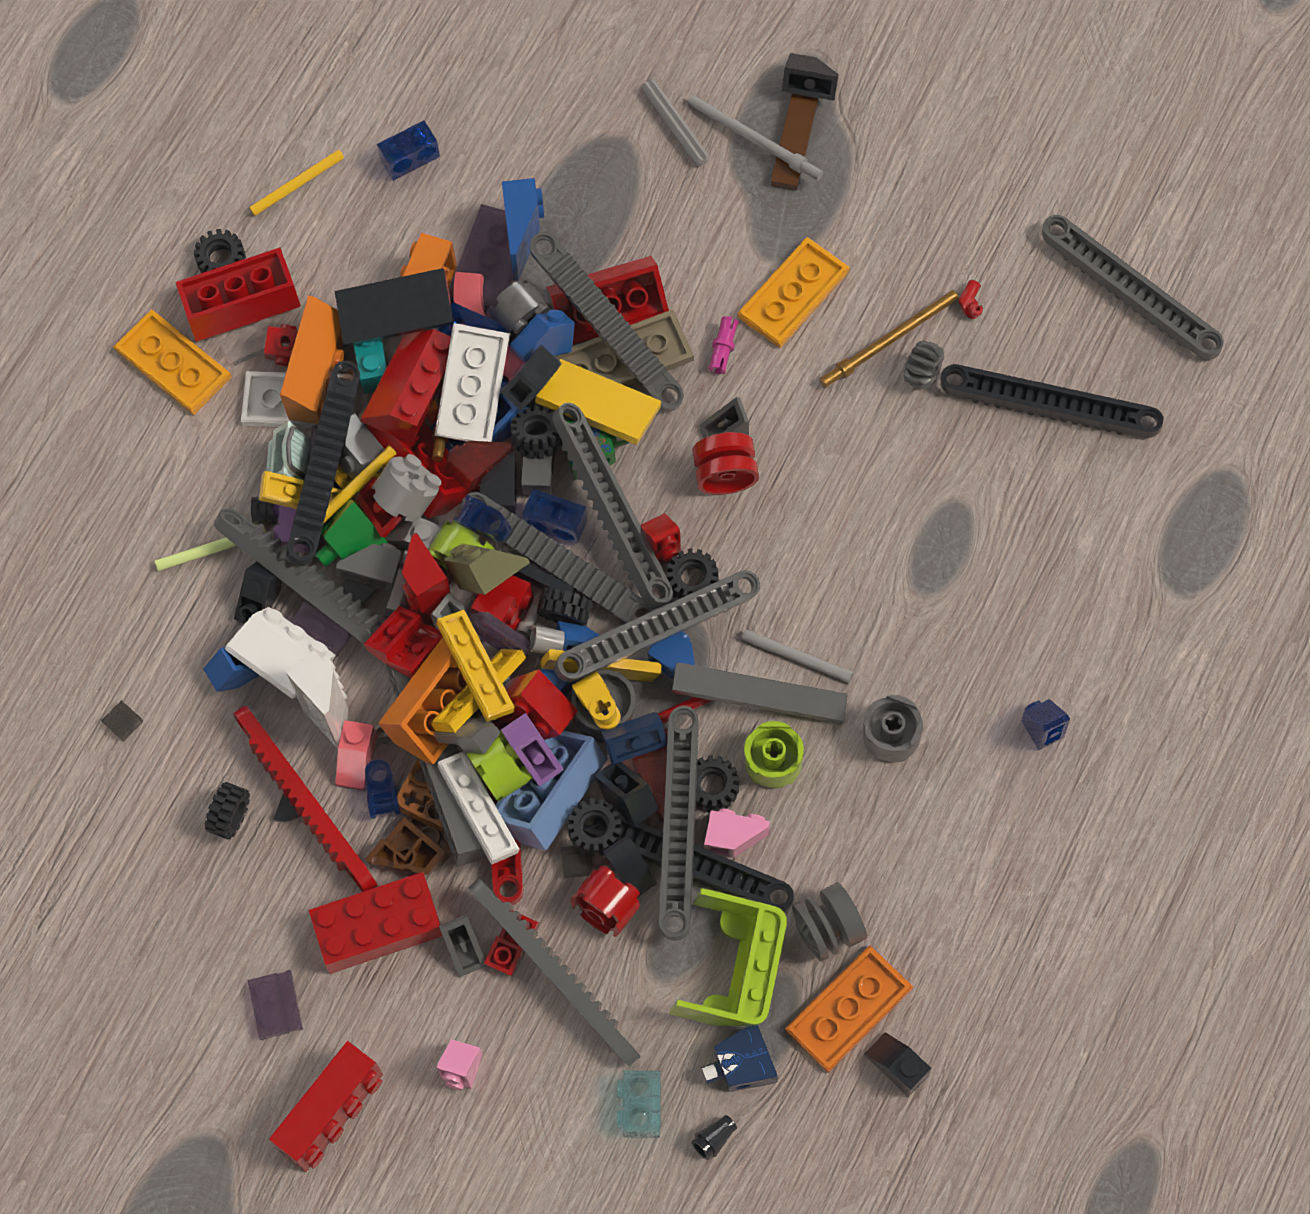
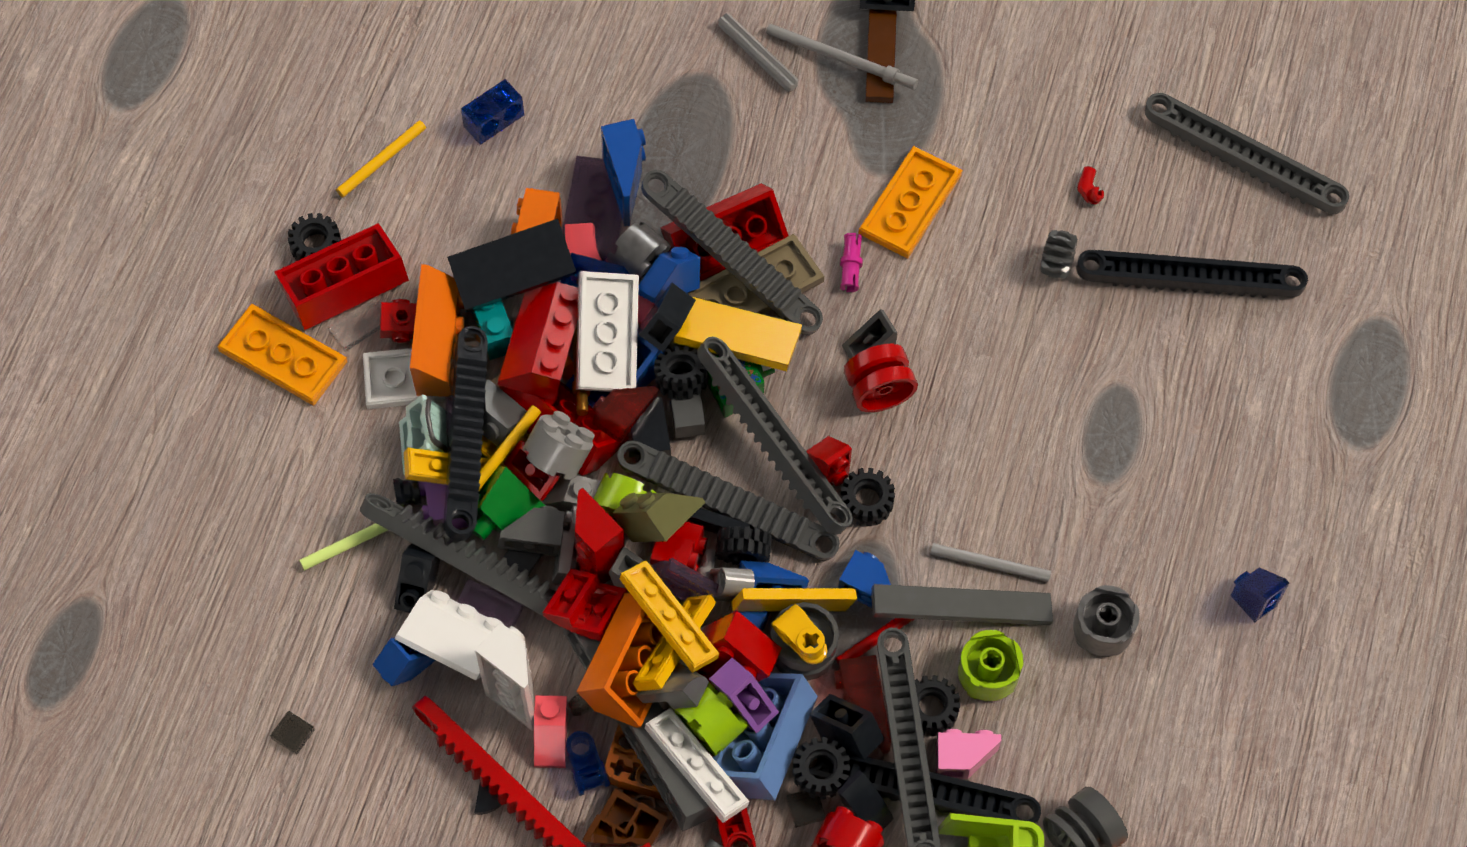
camera: 15 degrees left, 5 degrees down
black tyre [204,782,250,840] -> none
clear blue piece [453,495,511,542] -> none
clear blue brick [522,489,588,545] -> none
dark grey gear [554,570,760,682] -> none
dark blue slope [601,712,668,765] -> none
pearl gold bar [819,290,959,388] -> none

